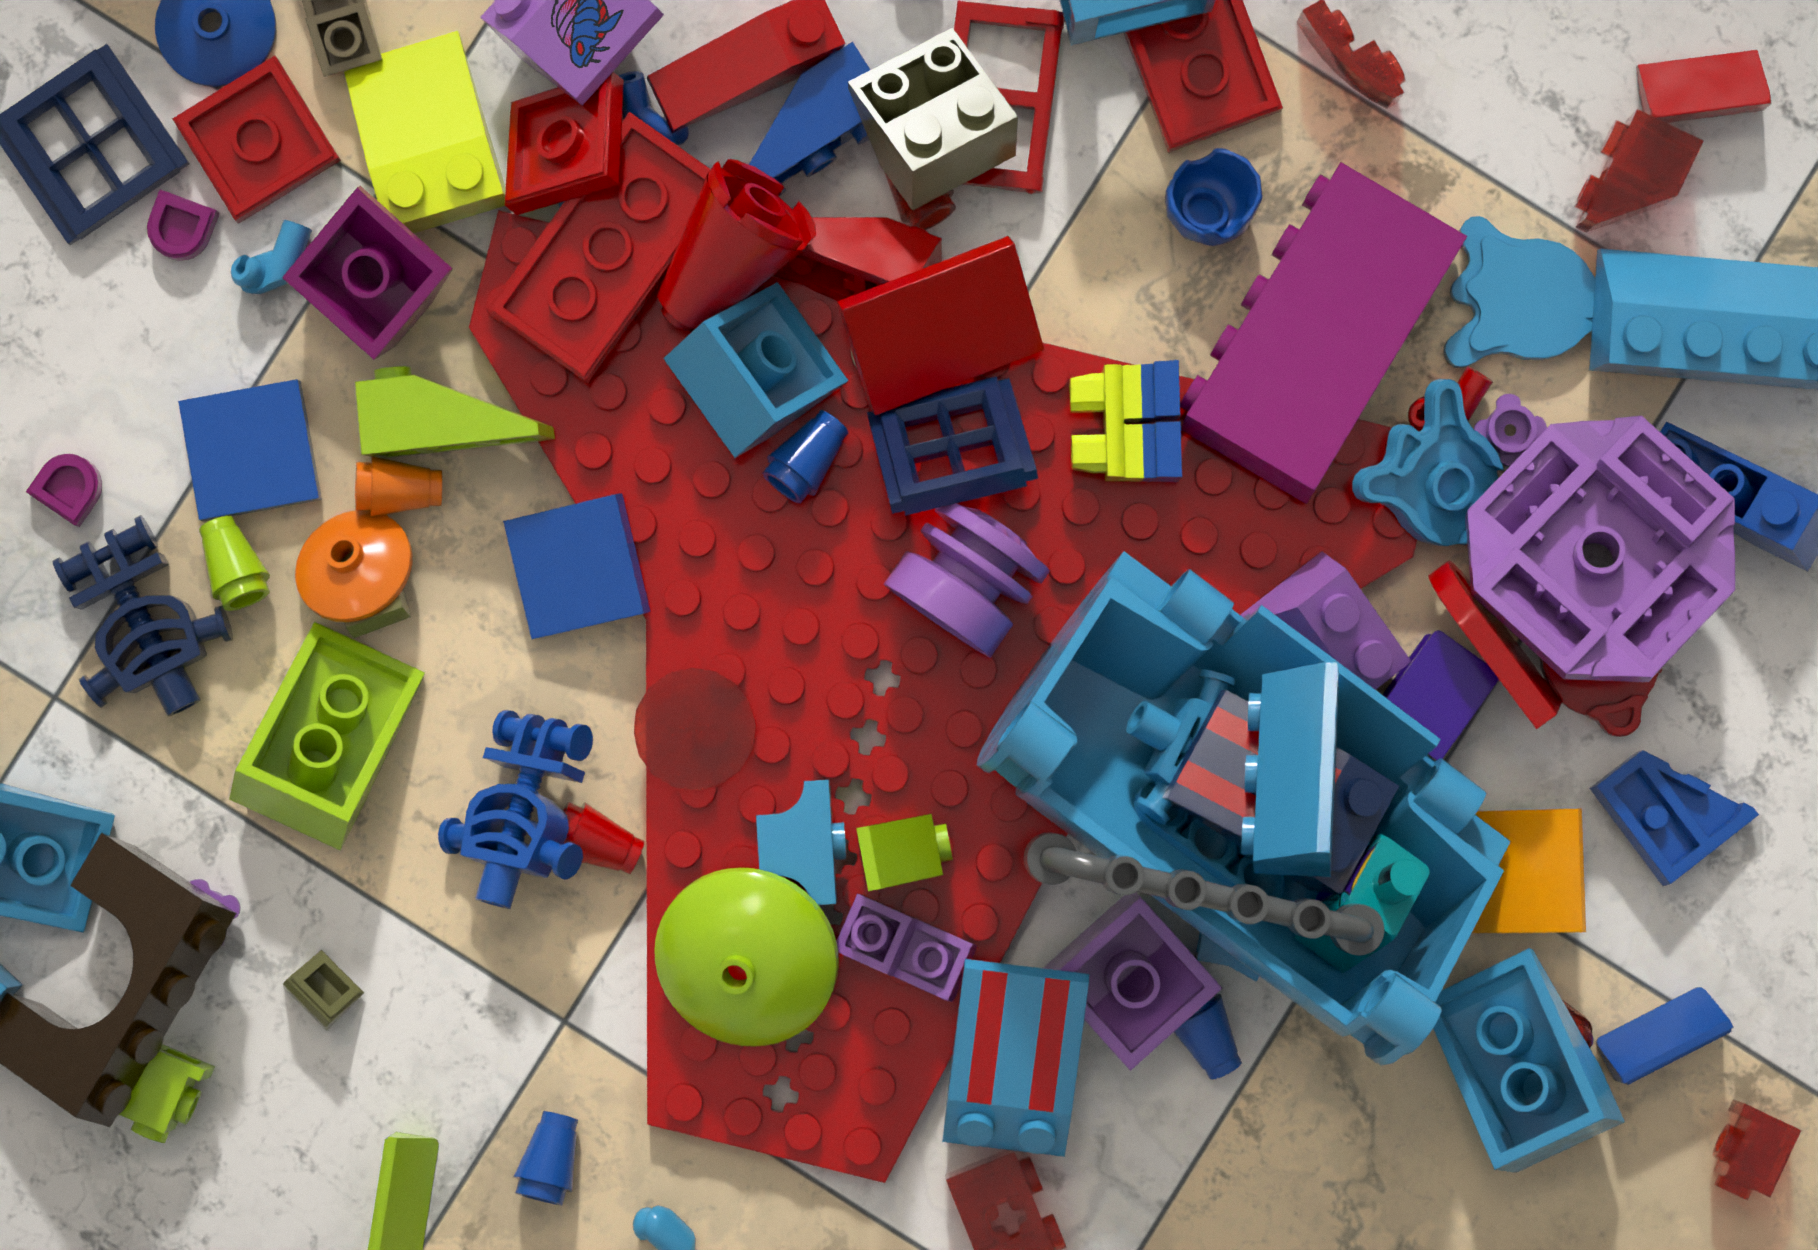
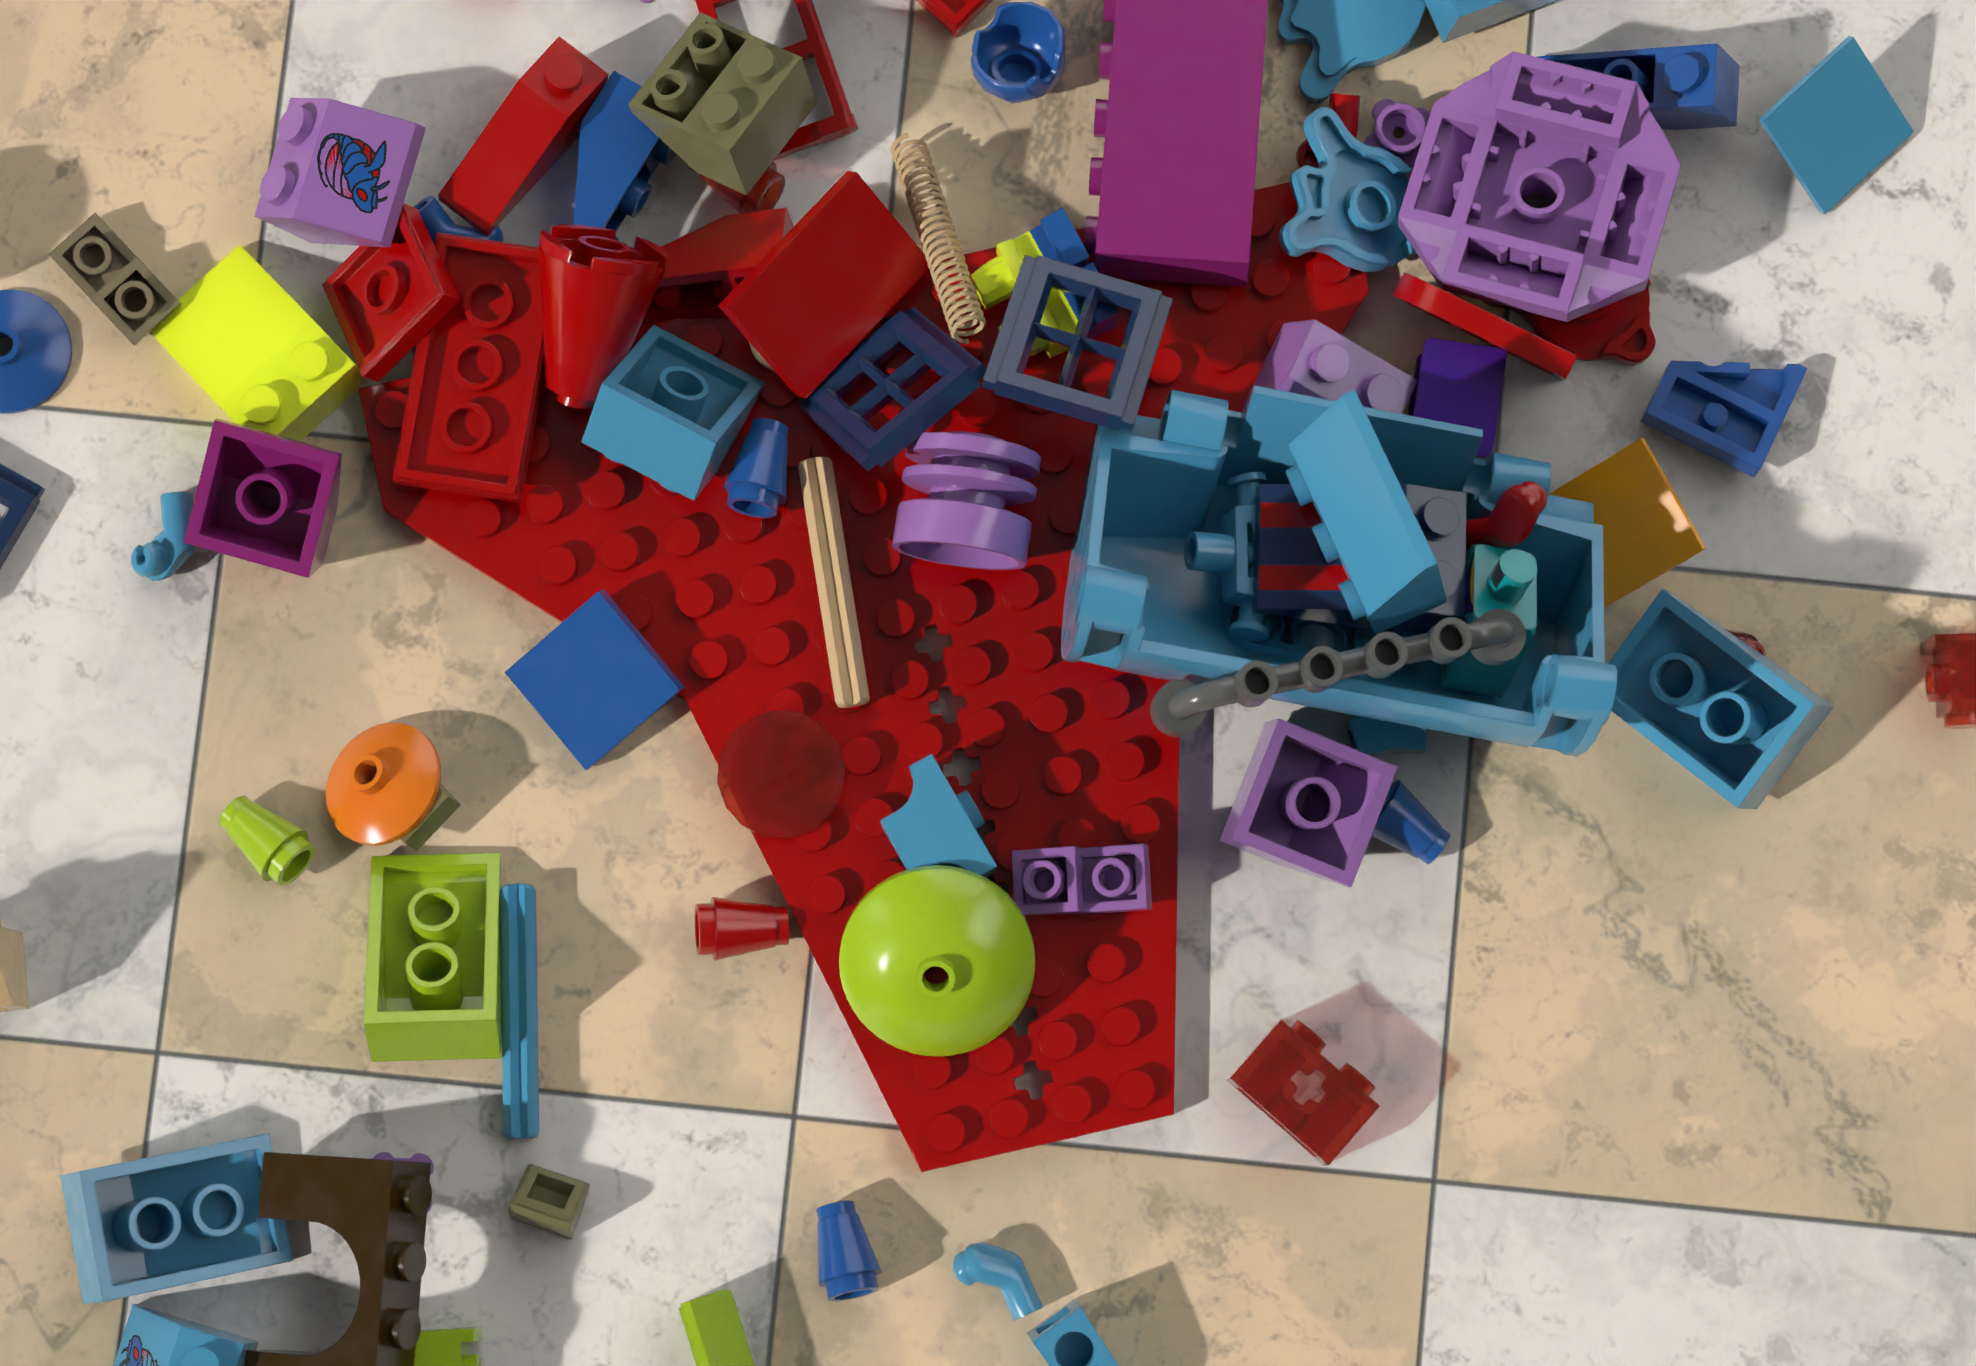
camera: 30 degrees left, 5 degrees down
magenta tile [26,454,102,528] -> none
dark blue piece [52,515,233,717] -> none
magenta tile [147,190,220,261] -> none
red tile [172,56,341,224] -> none
blue tile [178,379,322,521] -> none
lime slope [355,366,555,459] -> none
orange cone [355,456,442,517] -> none
blue piece [438,710,593,909] -> none
lime slope [856,814,953,891] -> none
dark azure slope [942,959,1090,1157] -> none
blue slope [1596,987,1734,1085] -> none
none -> dark azure axle [500,883,539,1139]
none -> tan axle [798,457,870,708]
none -> tan piece [890,133,986,344]
none -> dark blue piece [982,255,1173,431]
none -> red arm [1466,481,1547,551]

